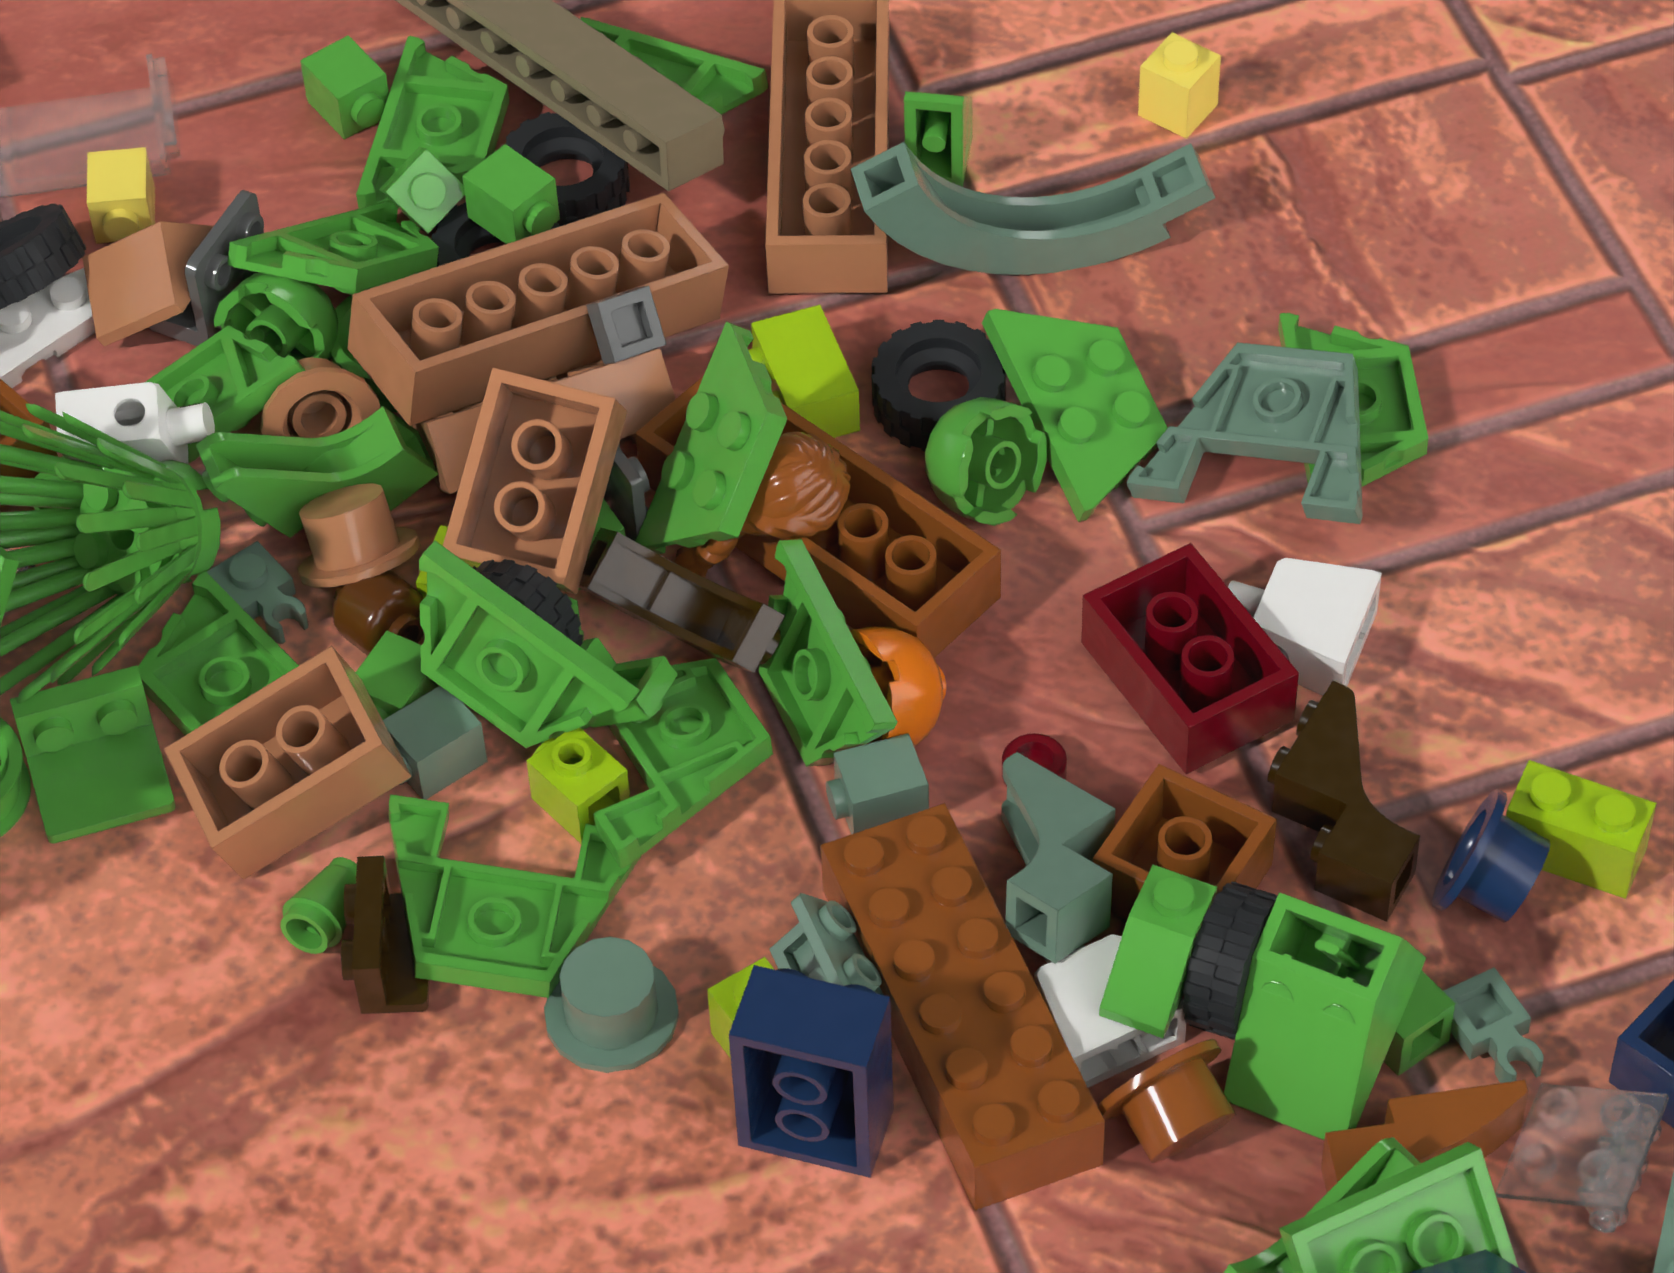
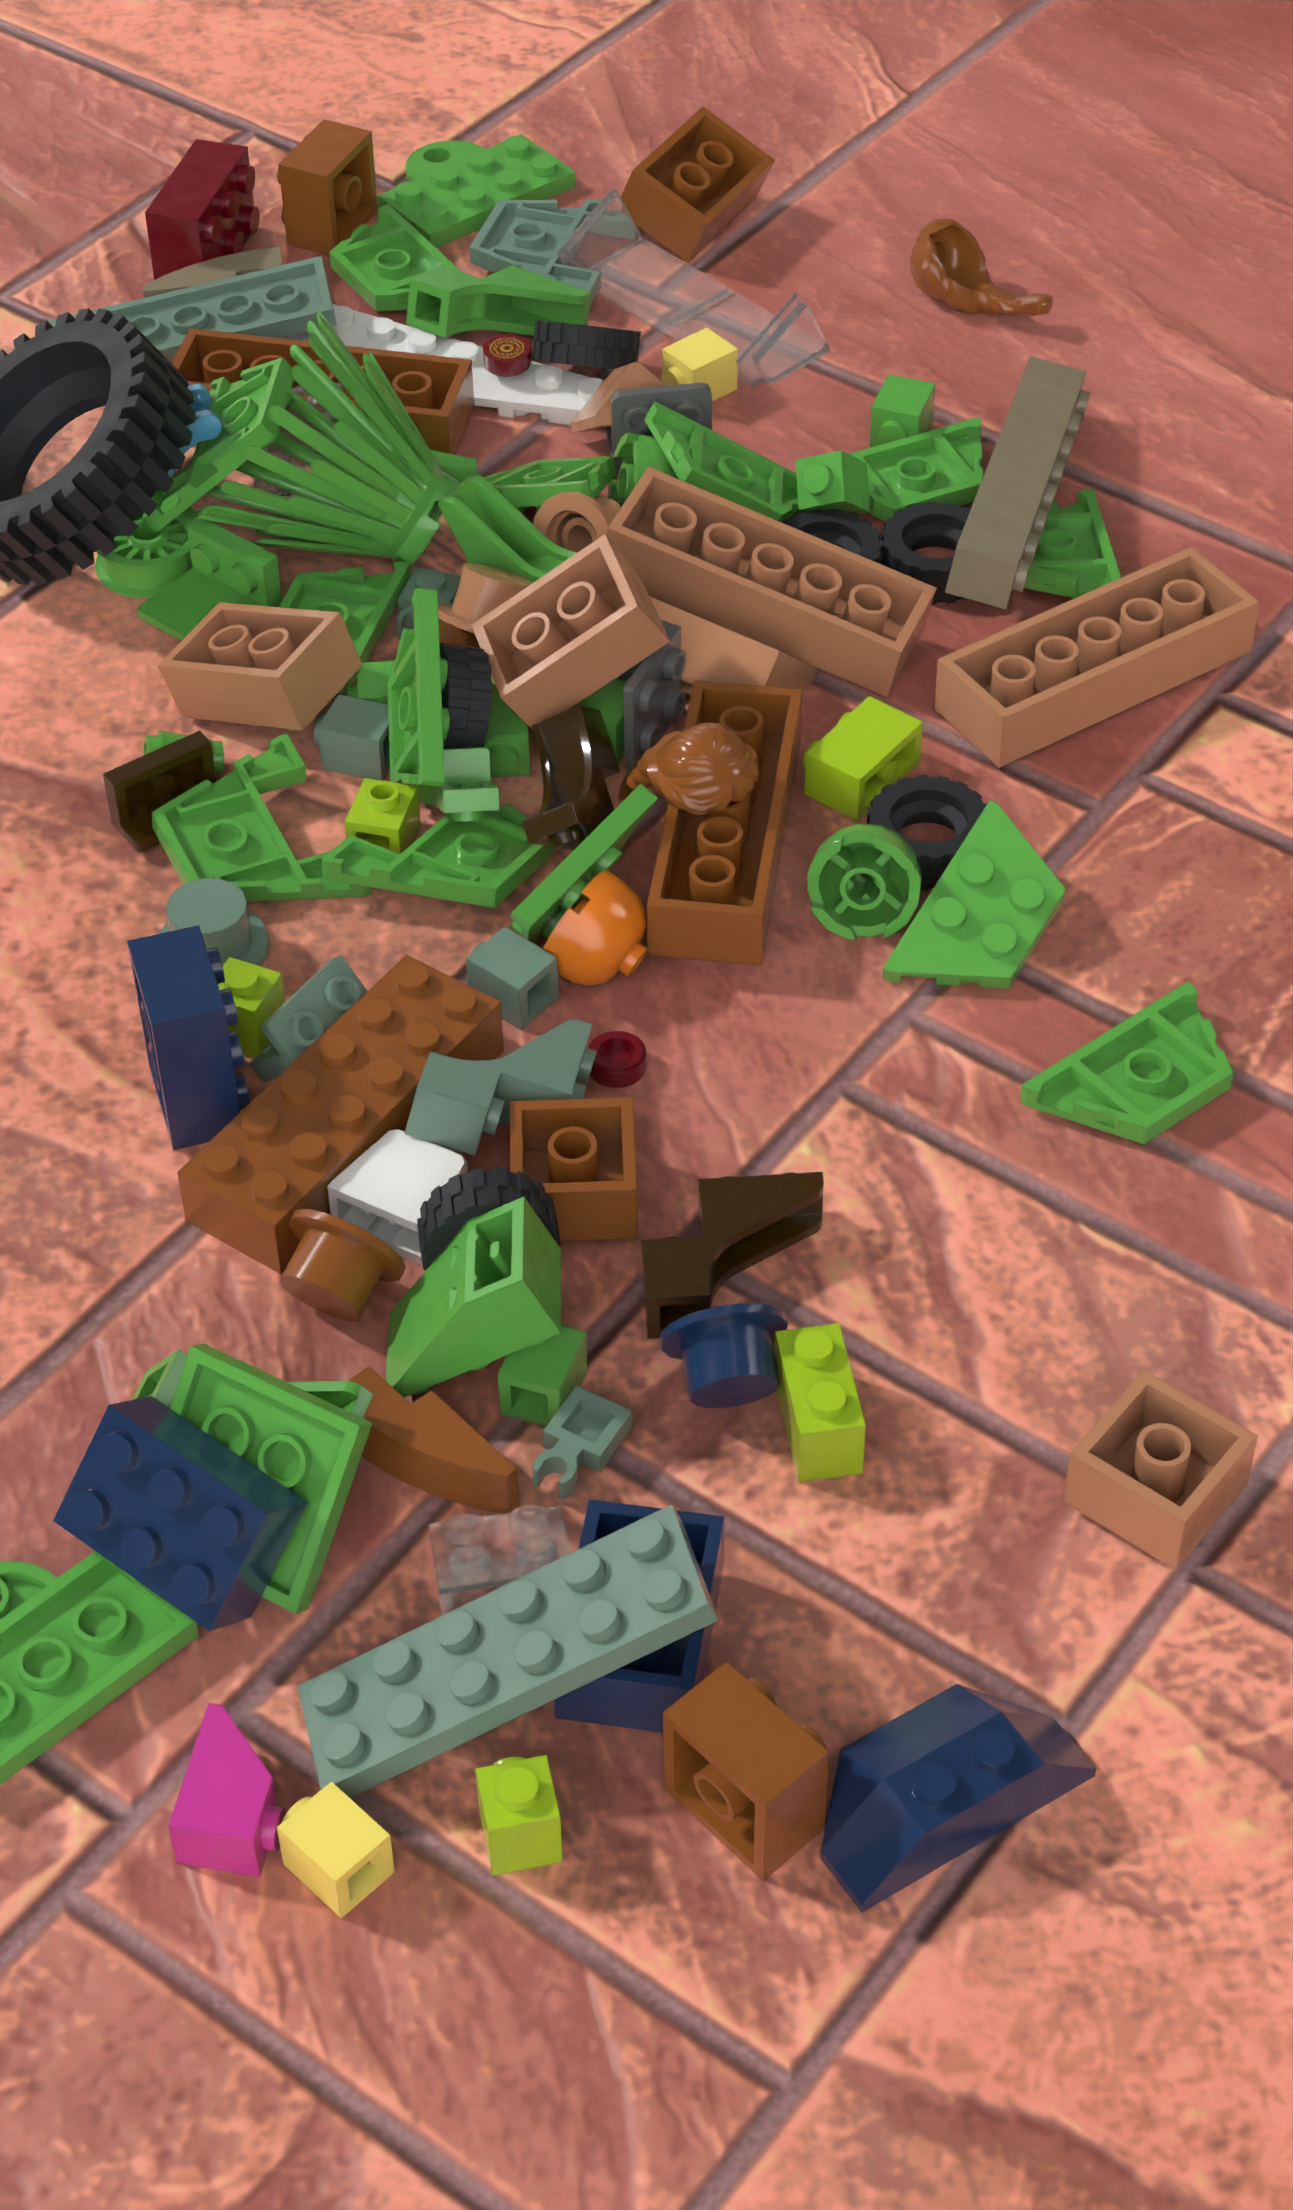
camera: 55 degrees right, 5 degrees down
white torso [55,382,215,466] -> none
bright green brick [462,144,560,244] -> none
dark grey plate [586,286,667,364] -> none
bright green wing [635,321,787,554] -> none
sand green arch [851,142,1216,275] -> none
bright green slope [904,91,972,187] -> none
dark red brick [1081,543,1299,774] -> none
bright green slope [1099,865,1217,1039] -> none
sand green wing [1127,342,1363,524] -> none
white torso [1228,558,1382,696] -> none

